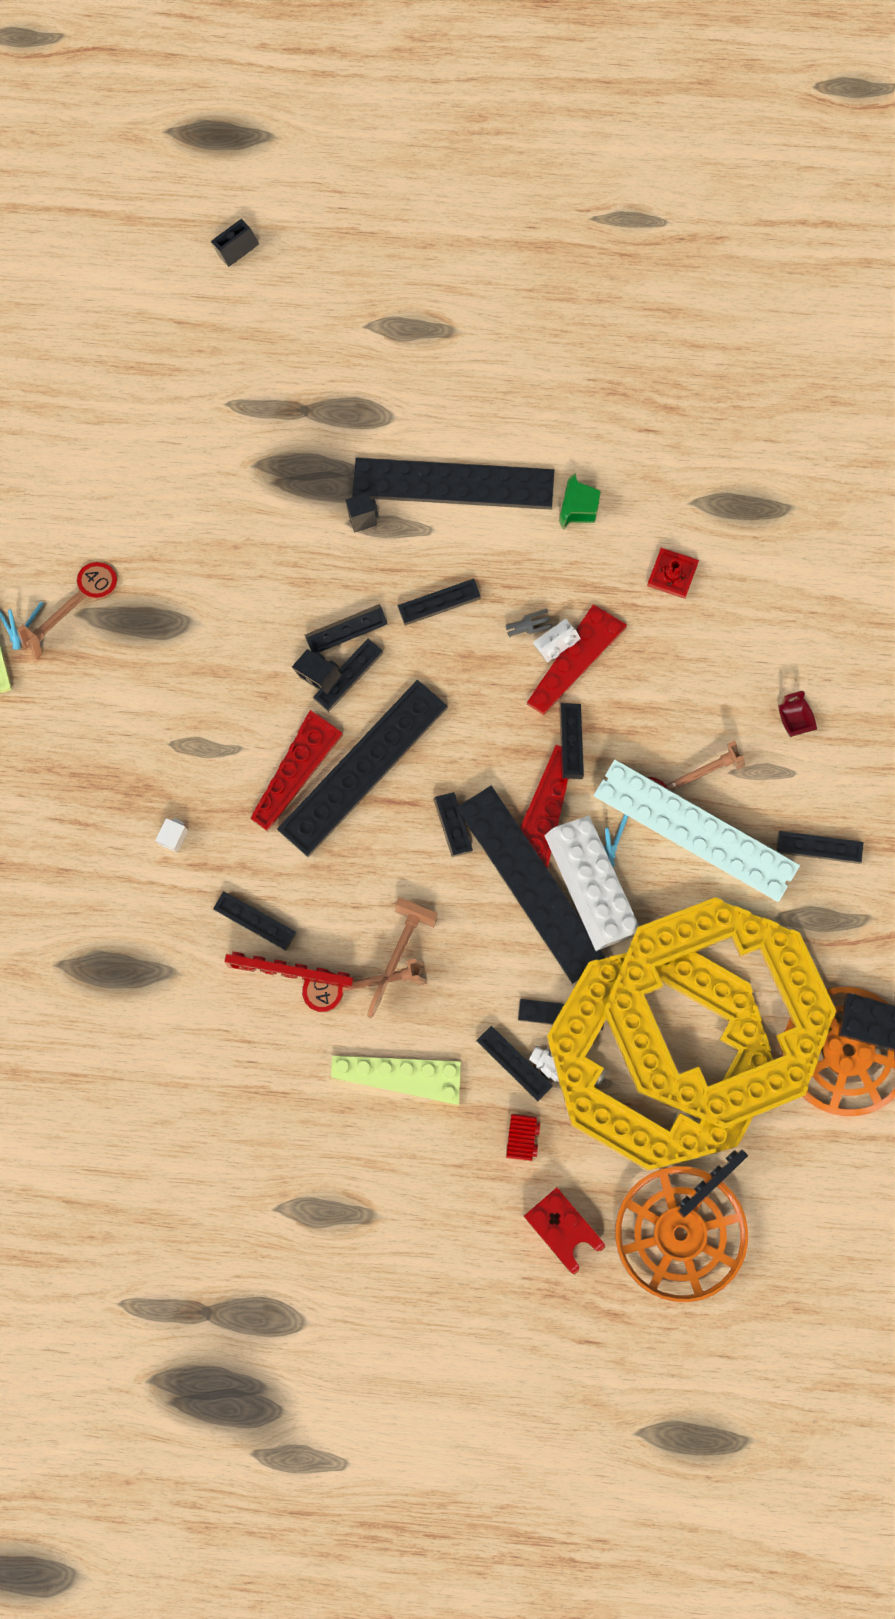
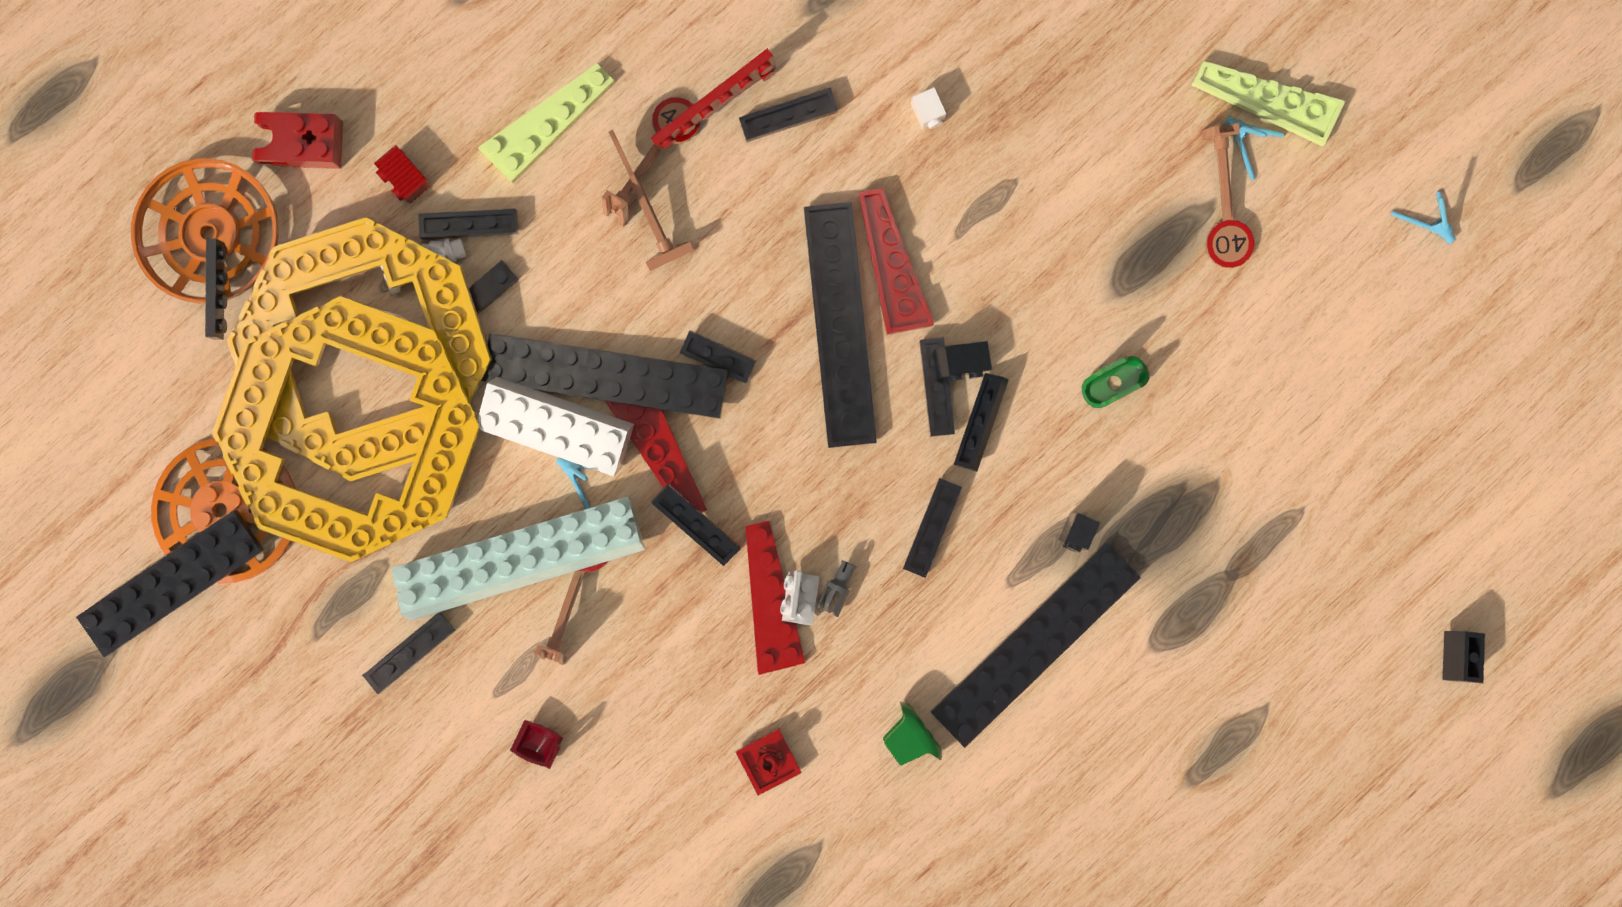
camera: 130 degrees right, 10 degrees up
none -> green piece [1081,356,1150,408]

